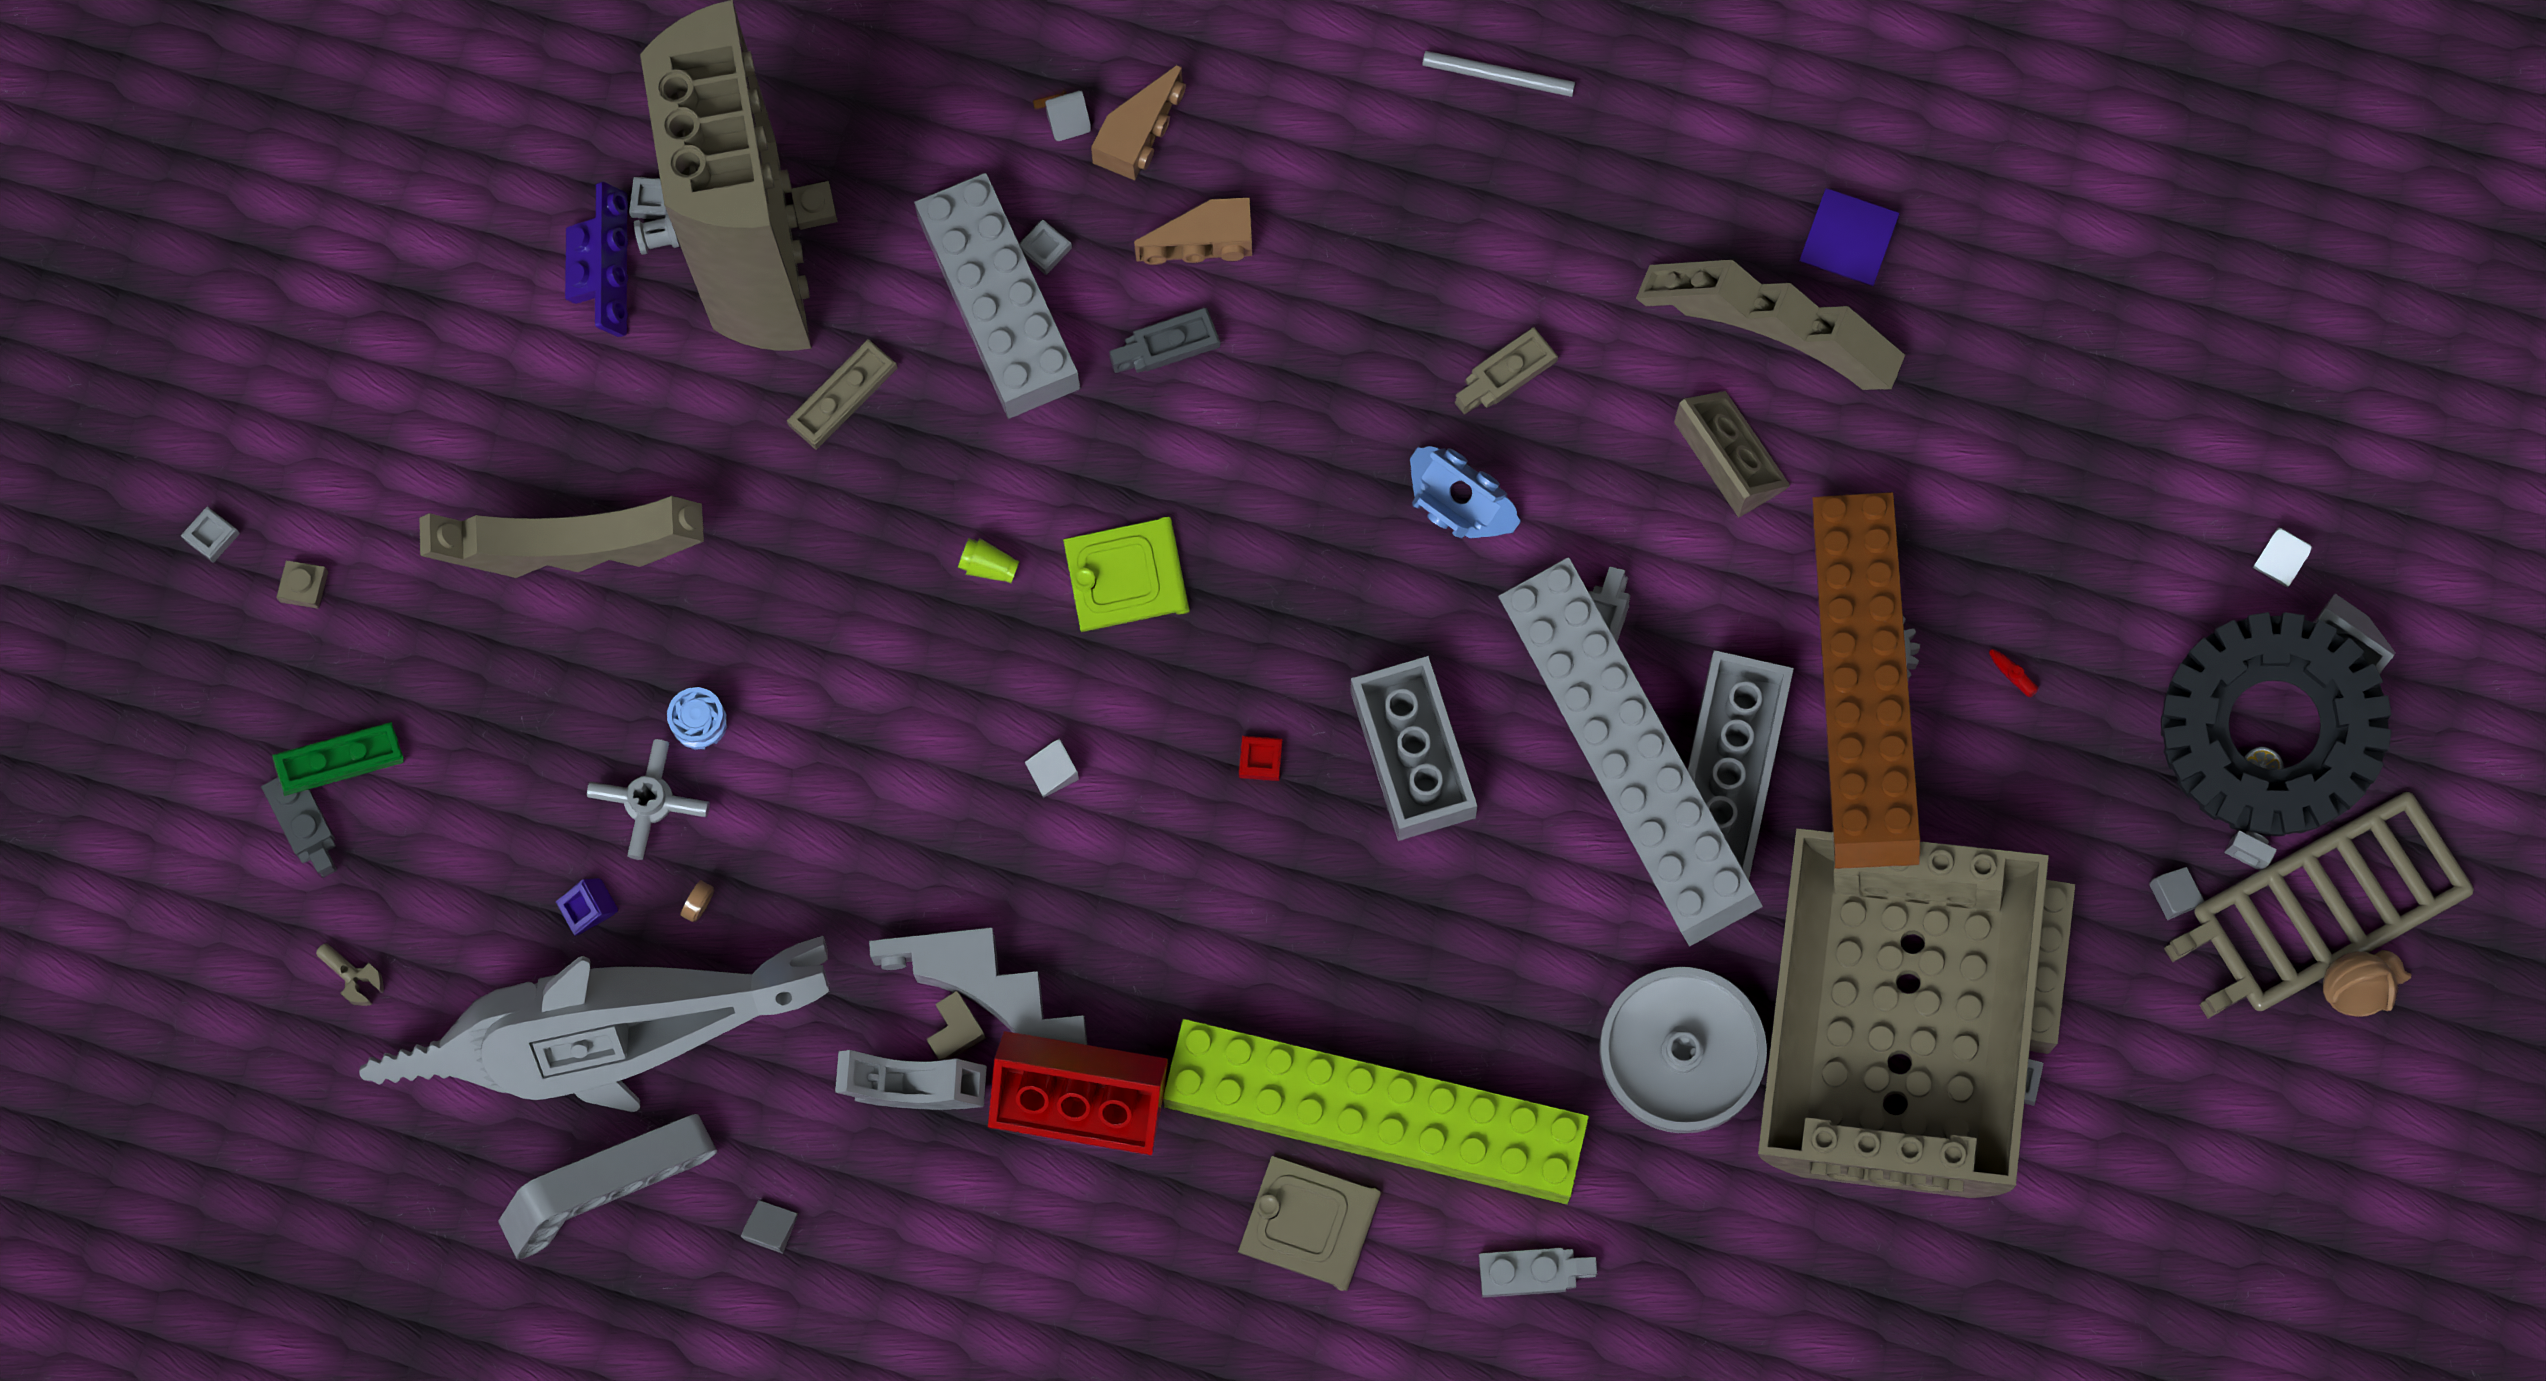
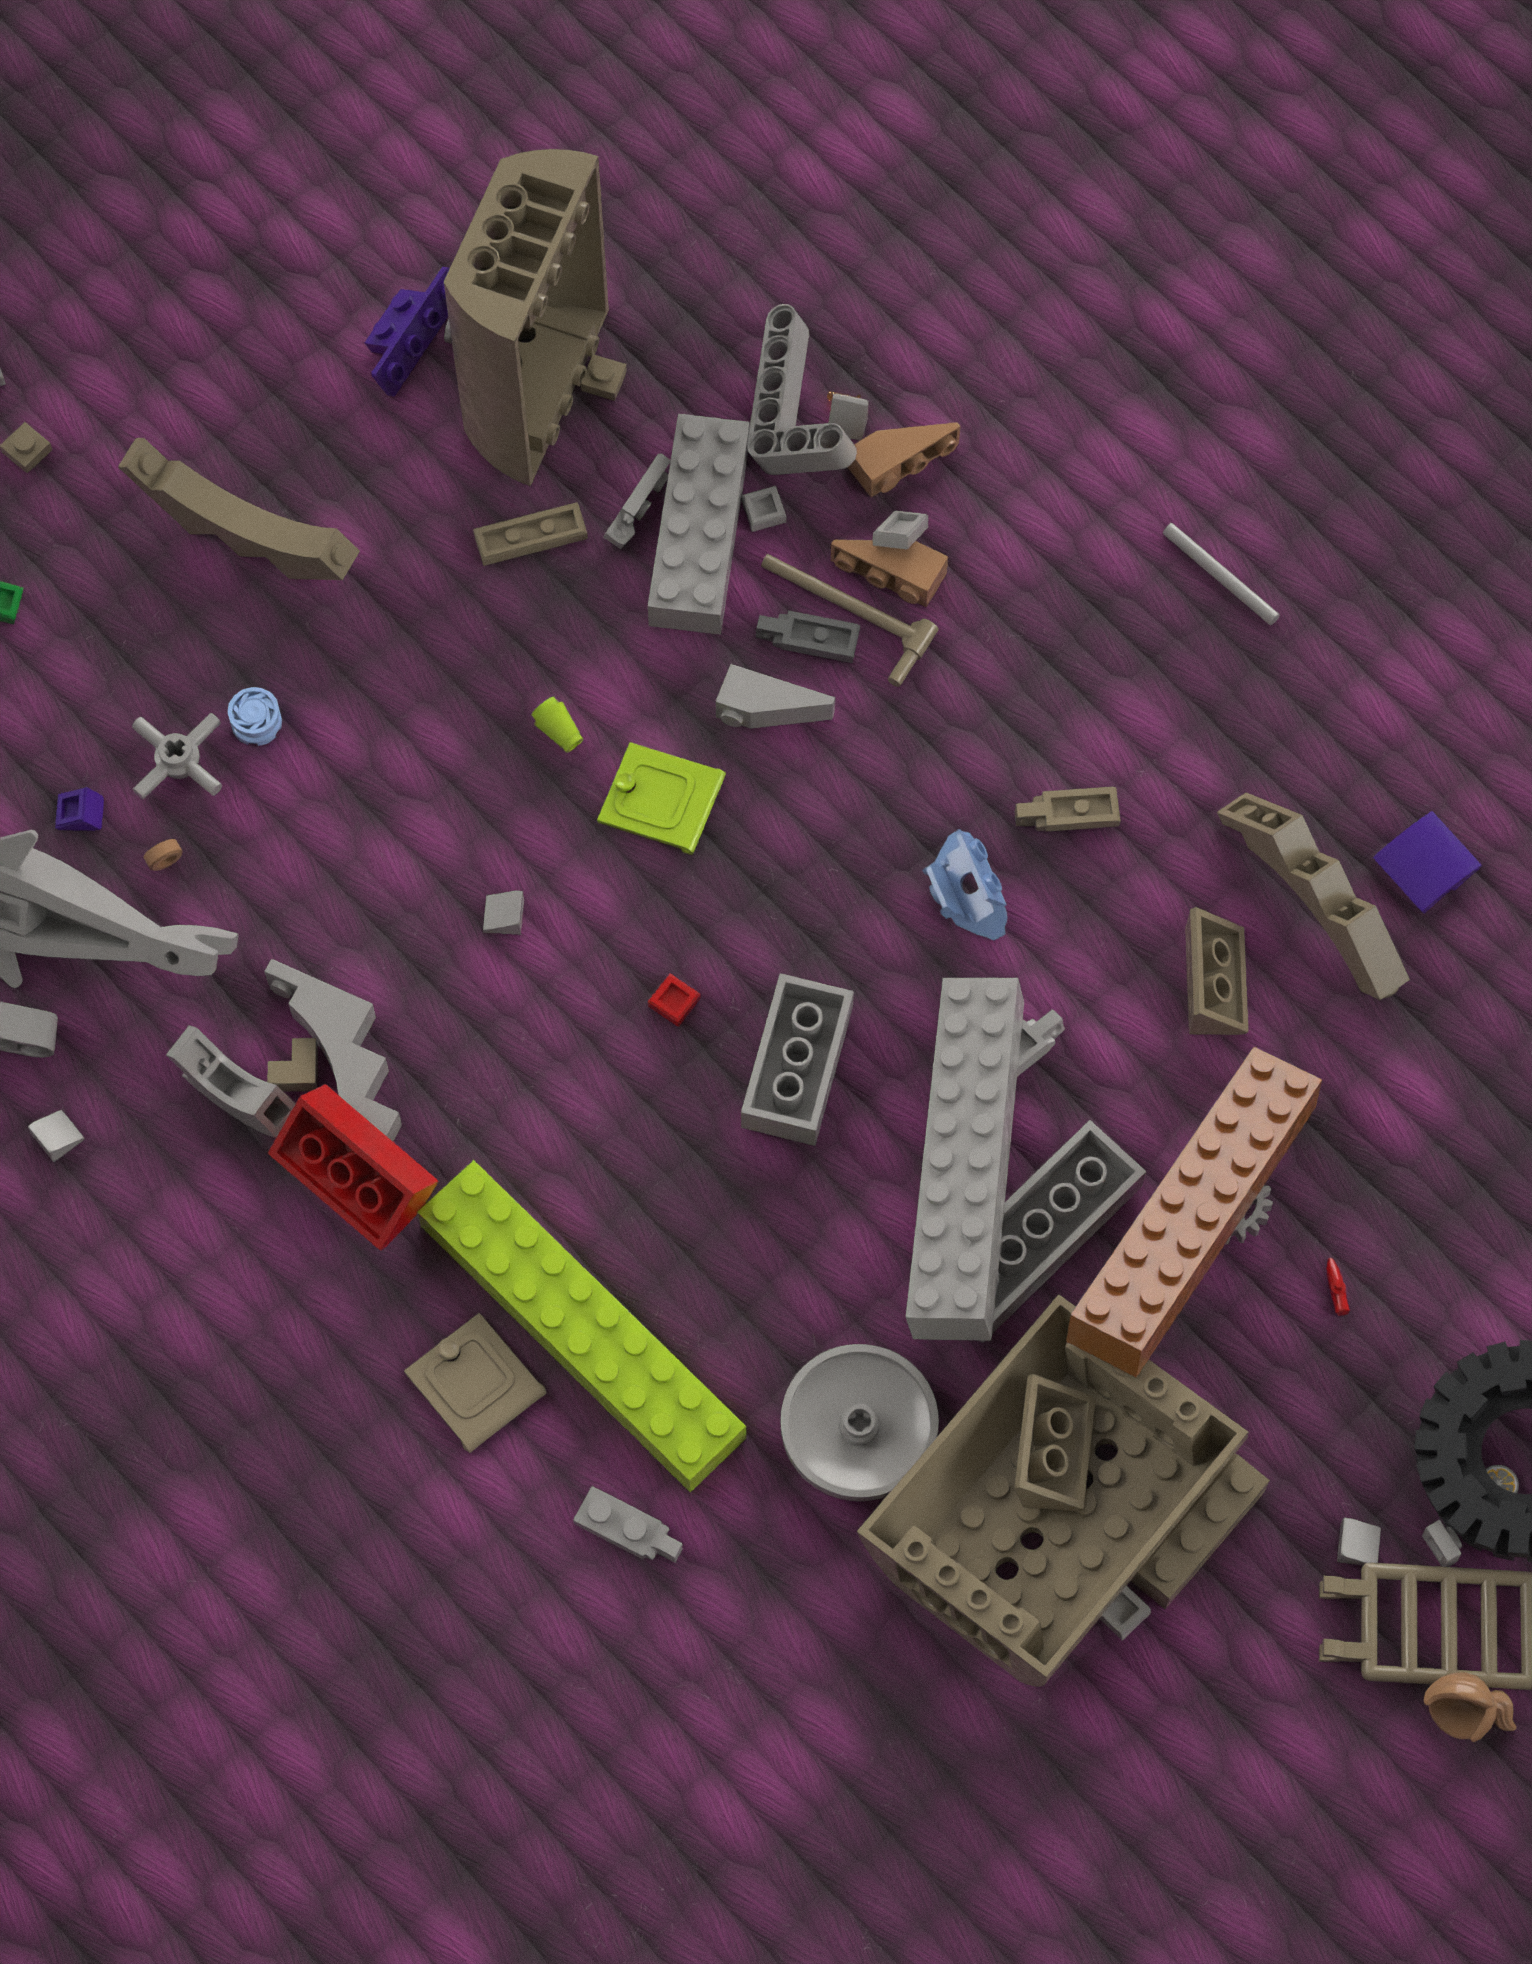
camera: 30 degrees right, 5 degrees down
none -> light grey hinge [603,454,671,549]
none -> light grey slope [716,664,835,728]
none -> light grey beam [747,304,857,475]
none -> dark tan bar [761,554,938,687]
none -> light grey tile [873,511,928,549]
none -> dark tan slope [1014,1374,1096,1511]

